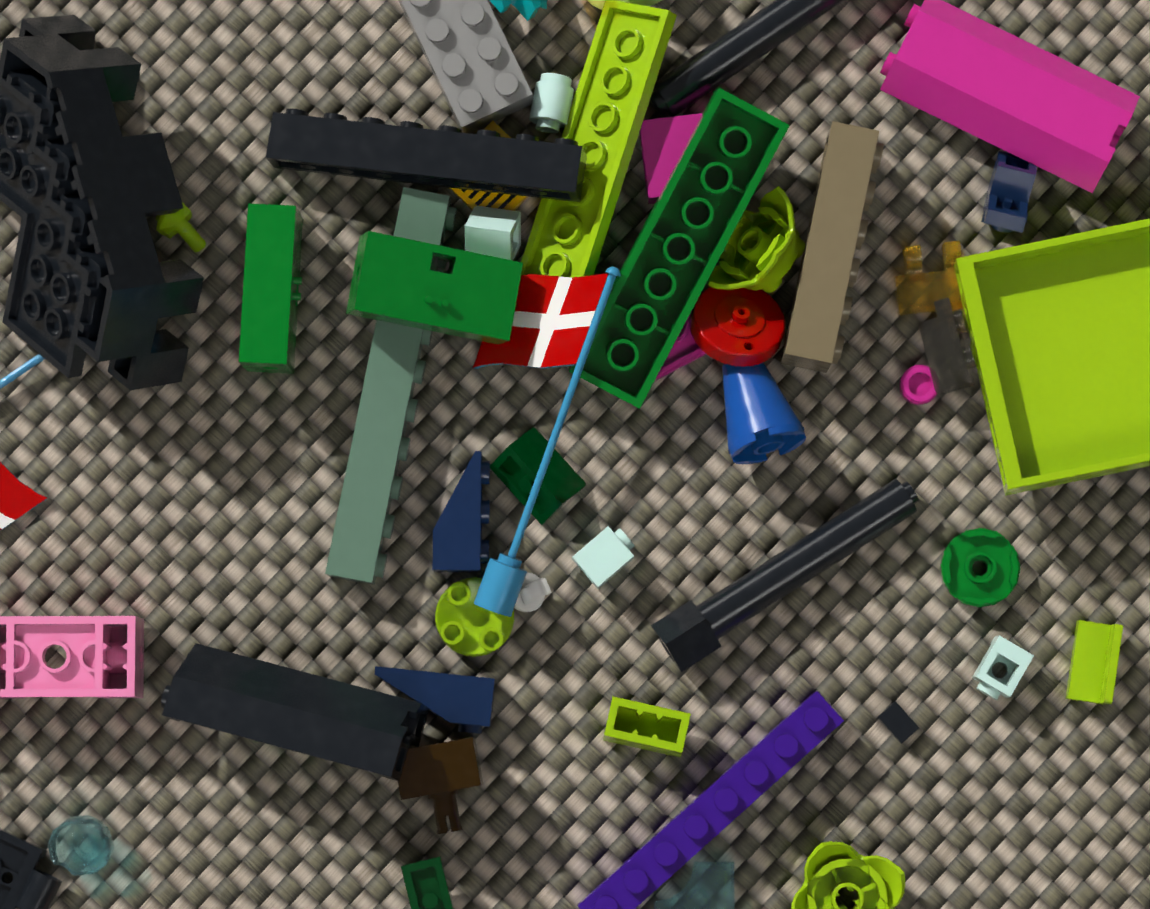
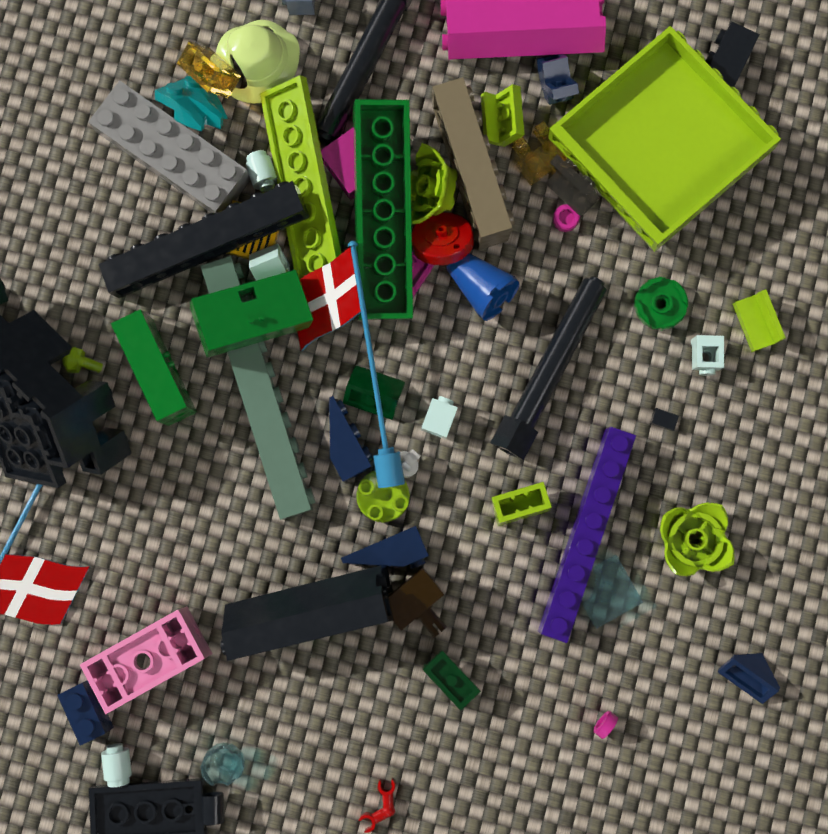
camera: 30 degrees left, 0 degrees up
none -> lime bracket [481,84,524,147]

